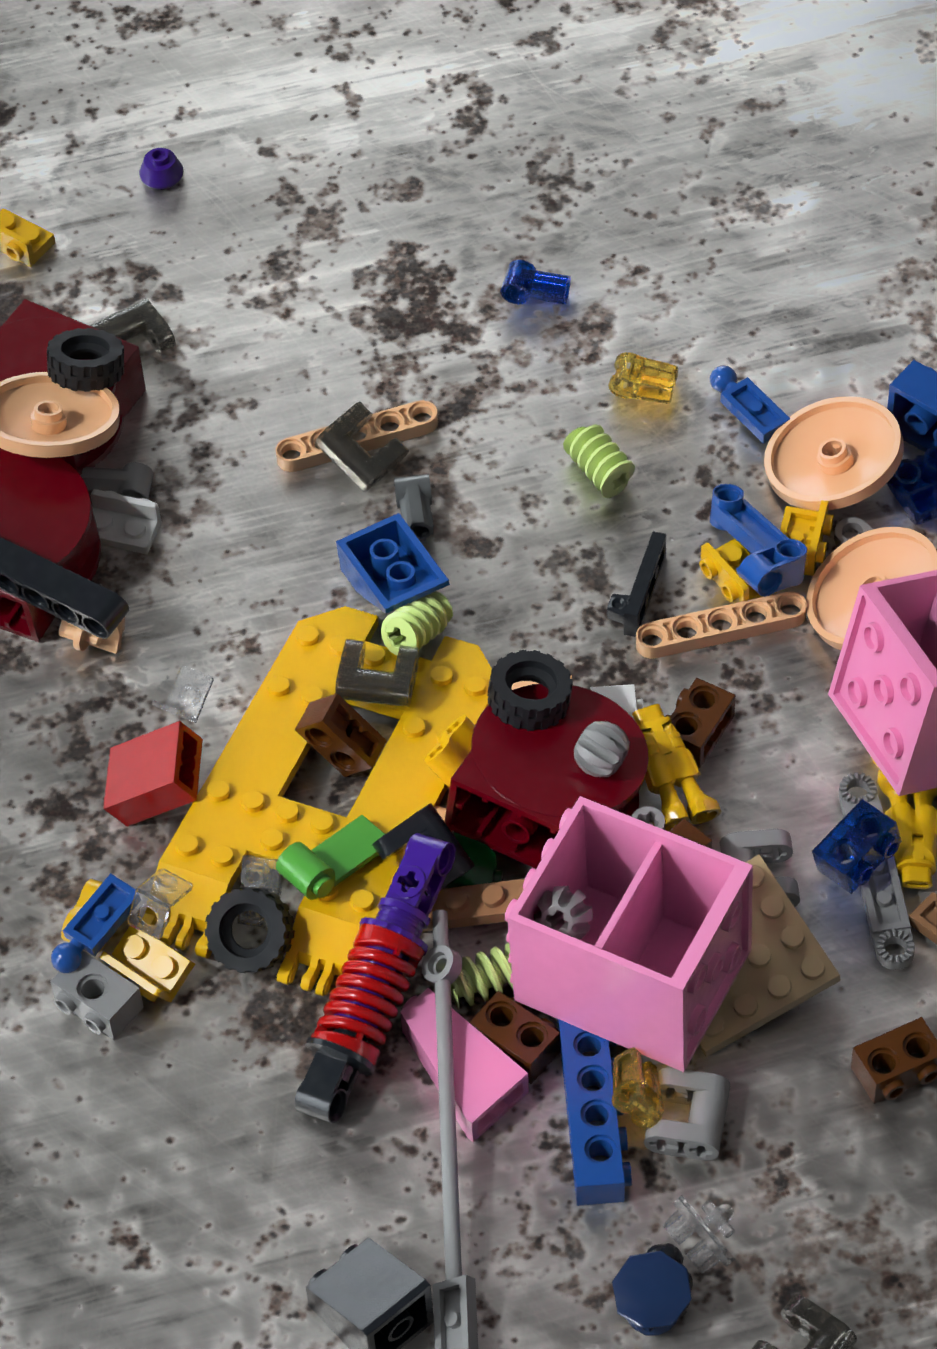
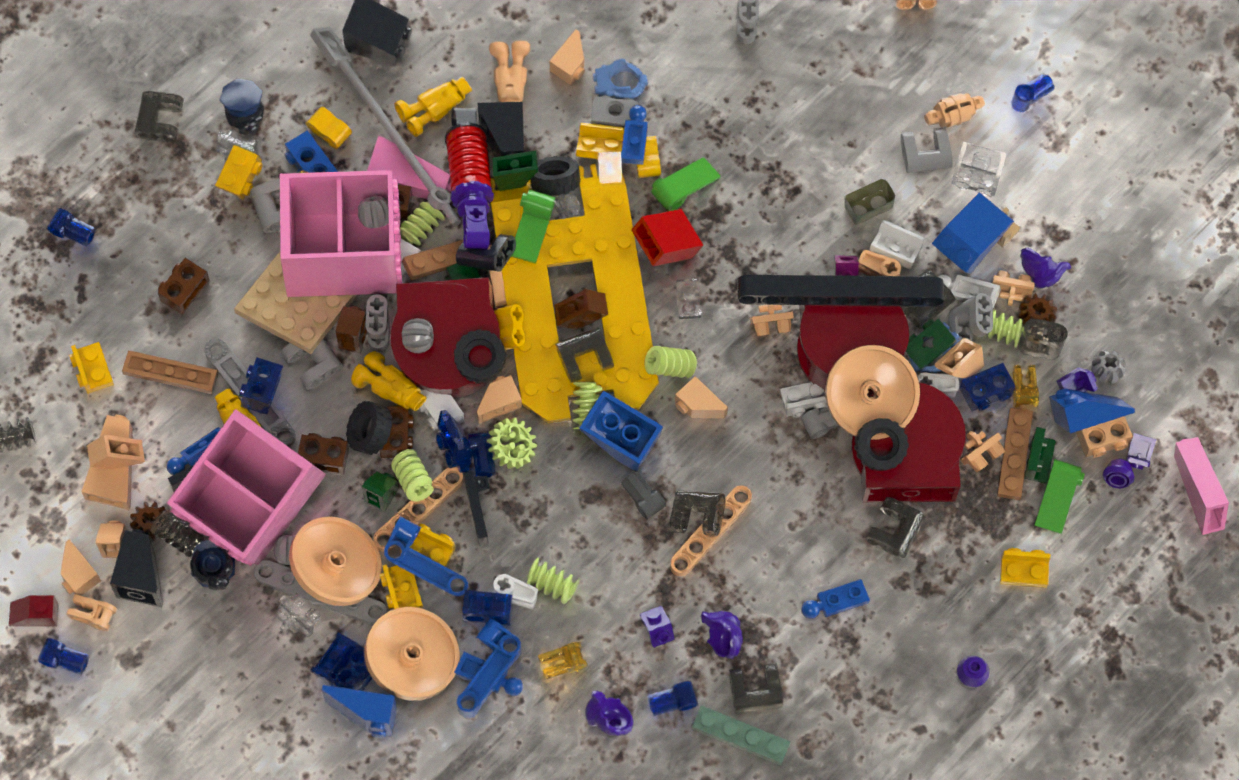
camera: 145 degrees right, 15 degrees up
none -> yellow bracket [215,145,263,200]
none -> reddish brown brick [298,433,349,475]
none -> yellow axle [306,107,352,149]
none -> black tyre [346,401,392,455]
none -> dark green slope [361,471,399,512]
none -> yellowish green piece [391,449,434,502]
none -> yellow piece [394,77,472,137]
none -> clear blue slope [436,410,473,473]
none -> blue piece [457,619,521,718]
none -> clear blue brick [462,590,513,626]
none -> clear blue piece [468,431,496,478]
none -> black slope [478,102,524,157]
none -> yellowish green gear [487,418,537,469]
none -> light nougat piece [489,41,530,102]
none -> dark green slope [492,150,538,191]
none -> white piece [493,574,538,609]
none -> light nougat slope [549,29,585,85]
none -> dark purple hair [585,691,634,736]
none -> medium blue piece [593,59,648,99]
none -> dark purple bracket [640,606,675,648]
none -> yellowish green piece [644,346,697,378]
none -> bright green door [651,157,721,212]
none -> light nougat slope [675,376,728,418]
none -> sand green plate [692,705,790,765]
none -> dark purple hair [701,611,743,659]
none -> clear smoke connector [729,663,783,714]
none -> blue plate [801,579,870,619]

